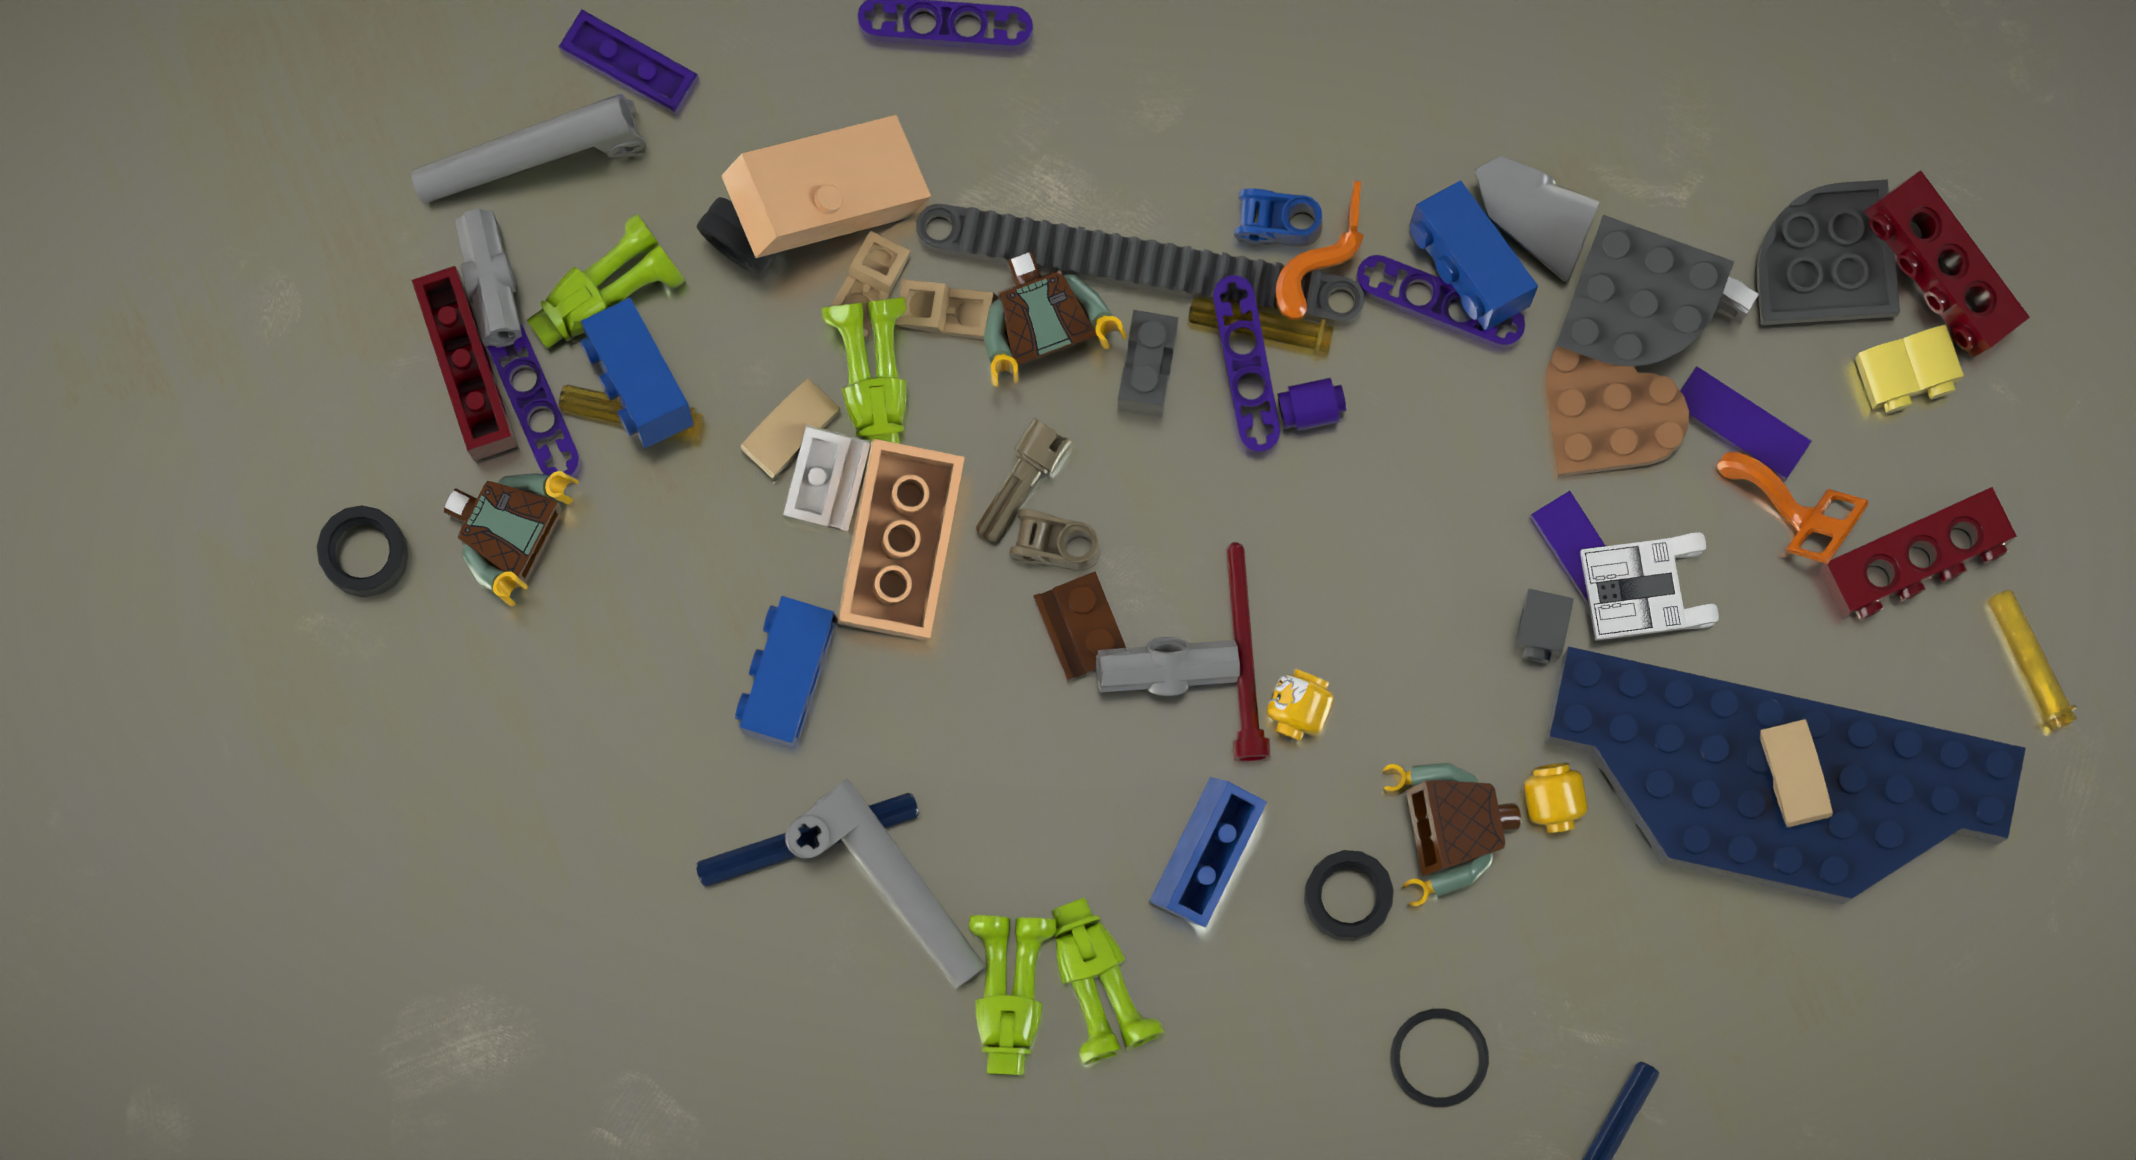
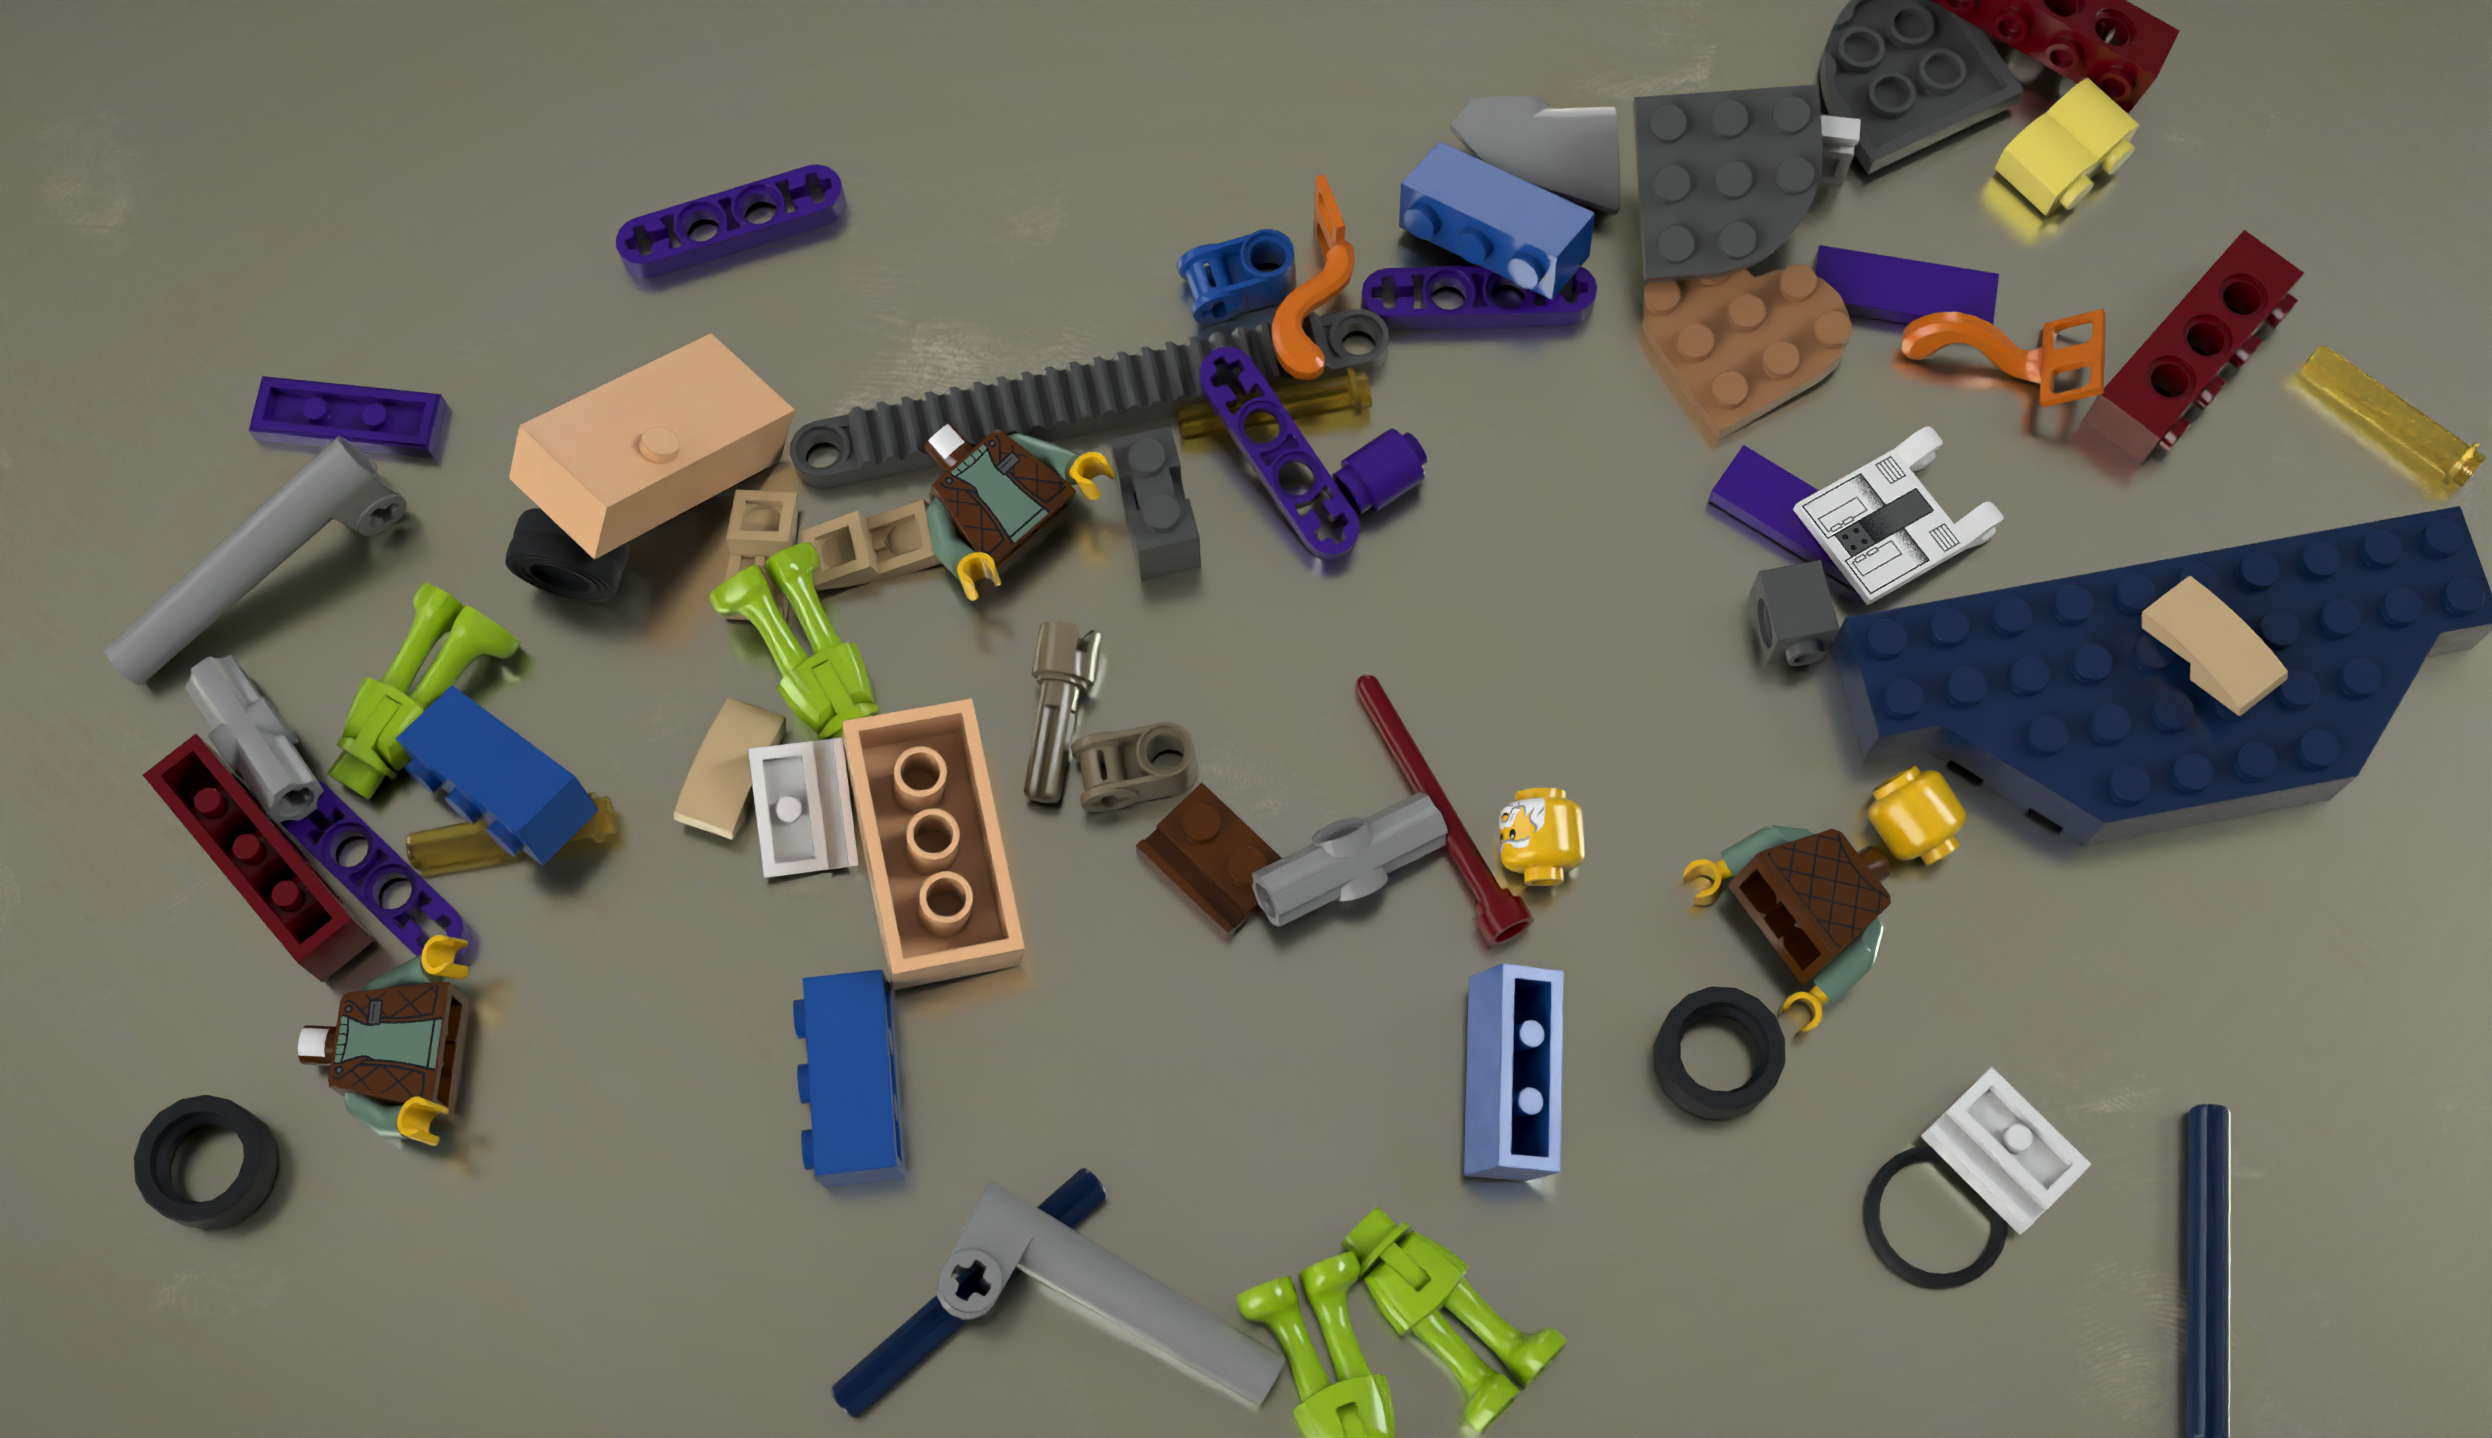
camera: 25 degrees left, 10 degrees down
none -> white plate [1921,1067,2092,1235]

